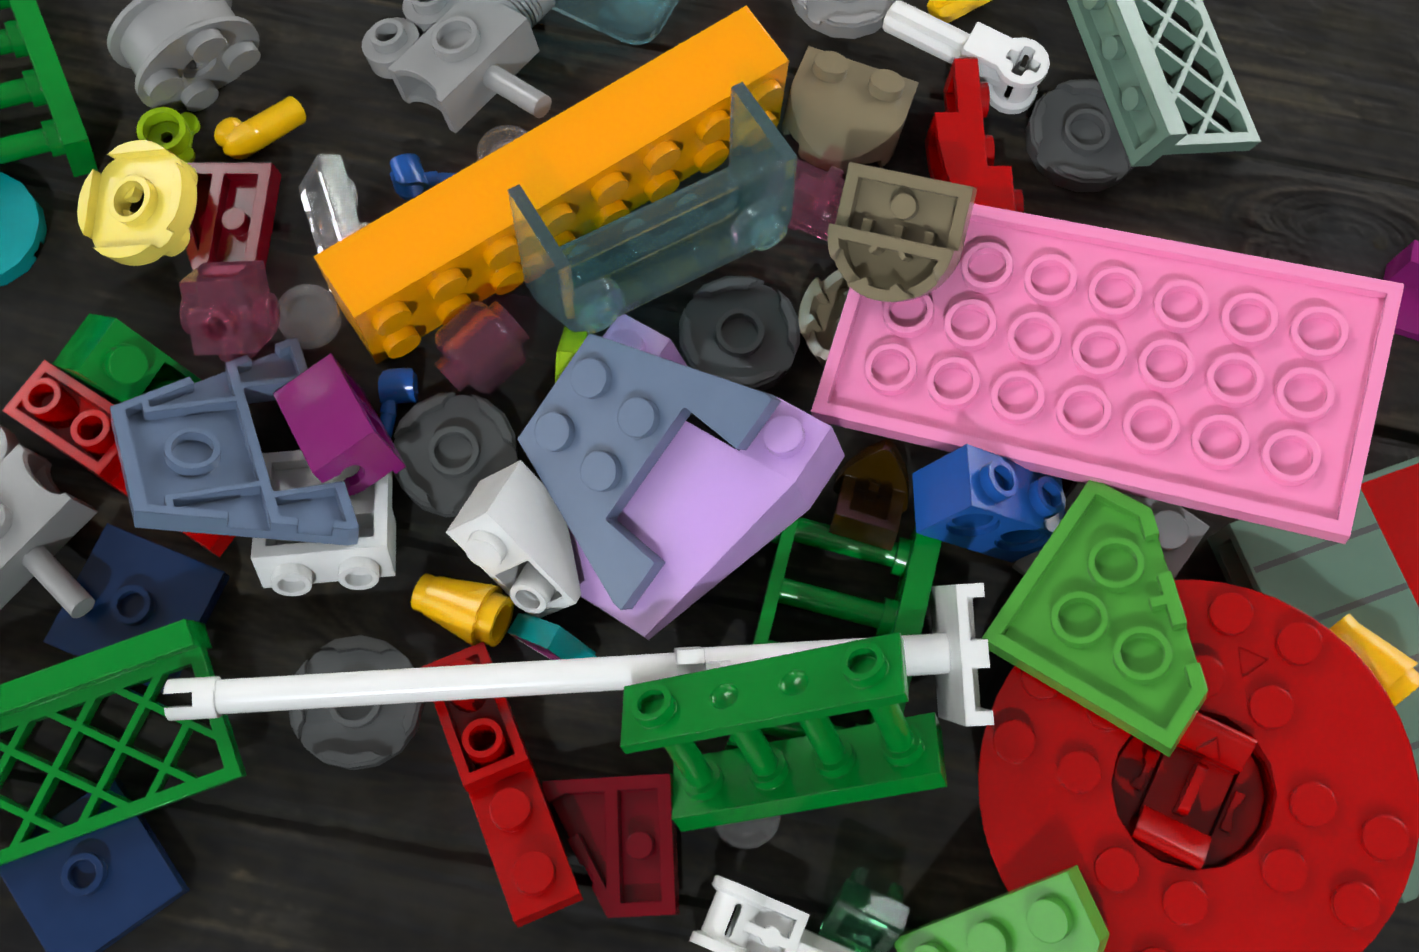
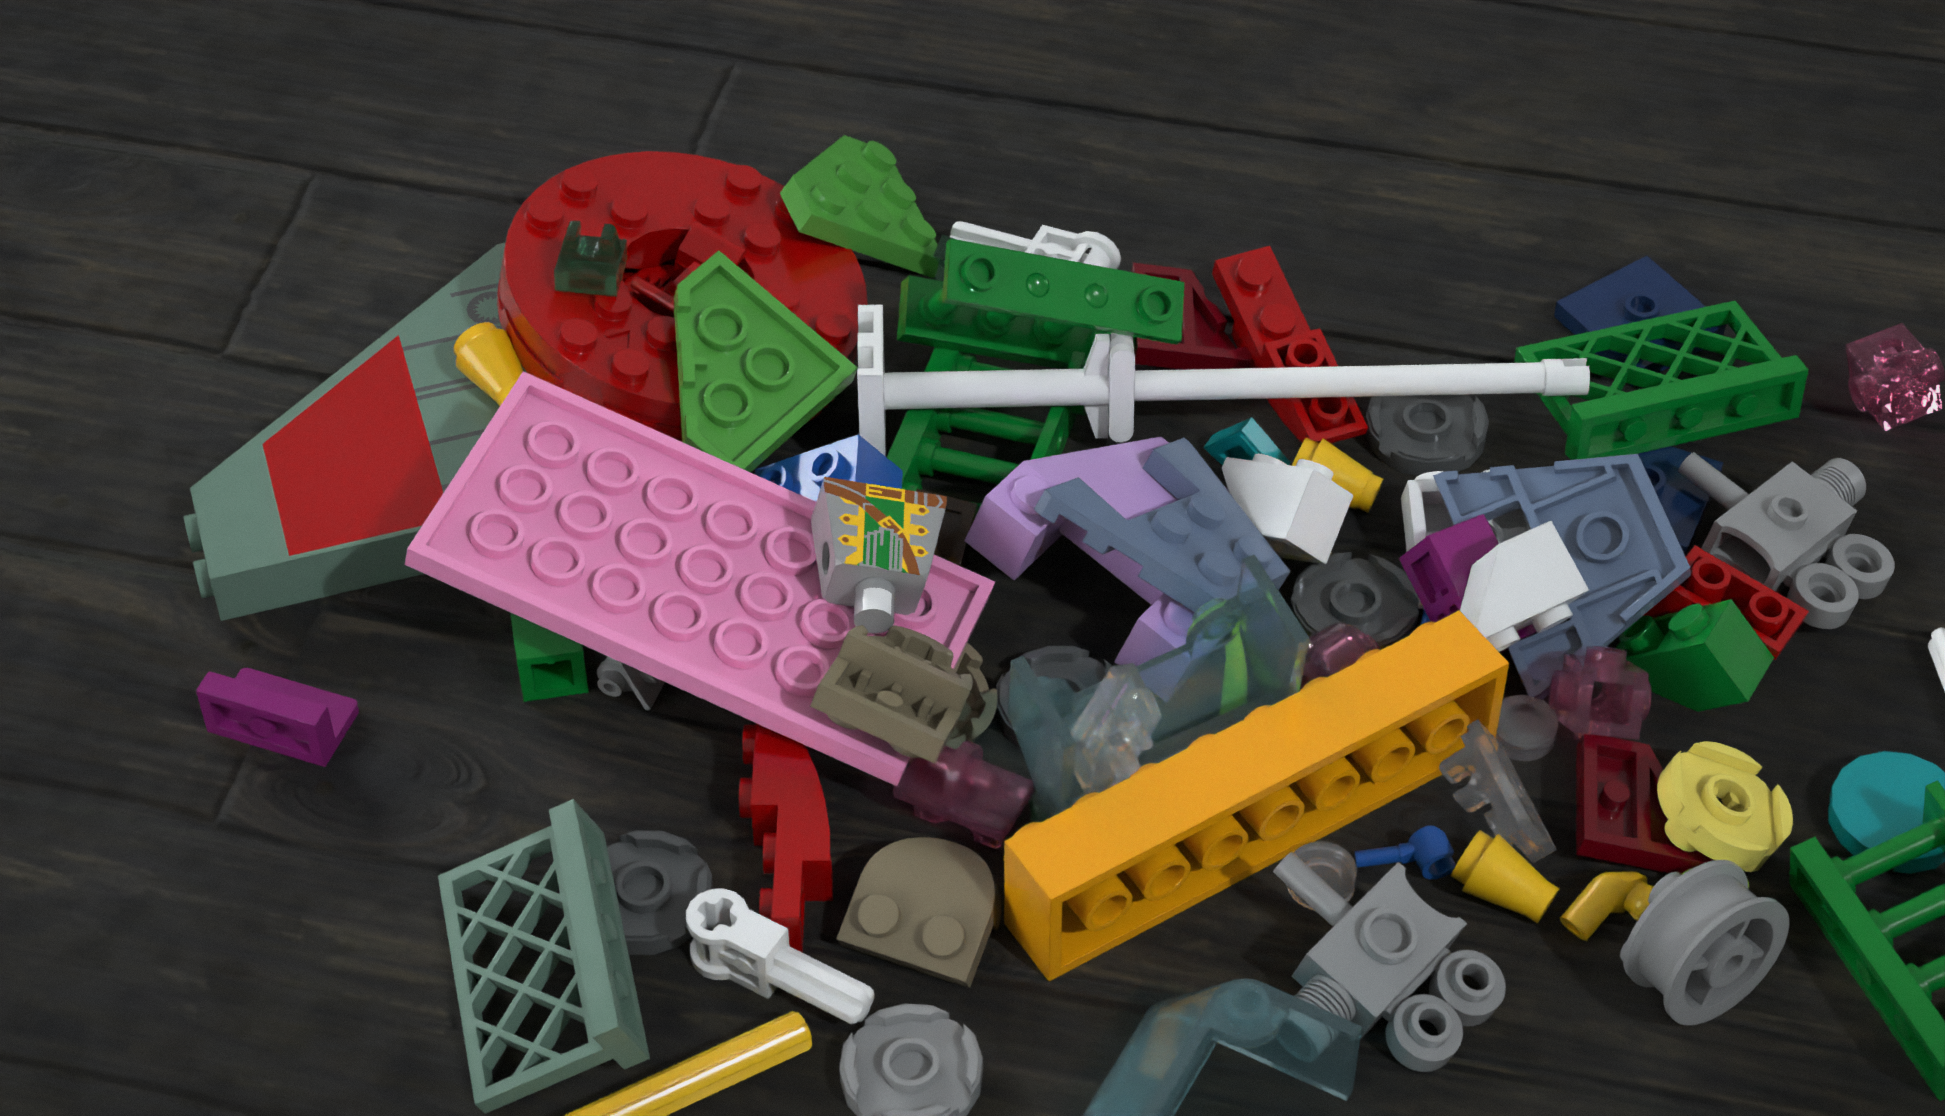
camera: 170 degrees left, 25 degrees down
none -> tile [554,221,627,297]
none -> torso [811,477,947,633]
none -> clear plate [1060,663,1162,795]
none -> yellow cone [1451,830,1560,923]
none -> white slope [1460,521,1589,652]

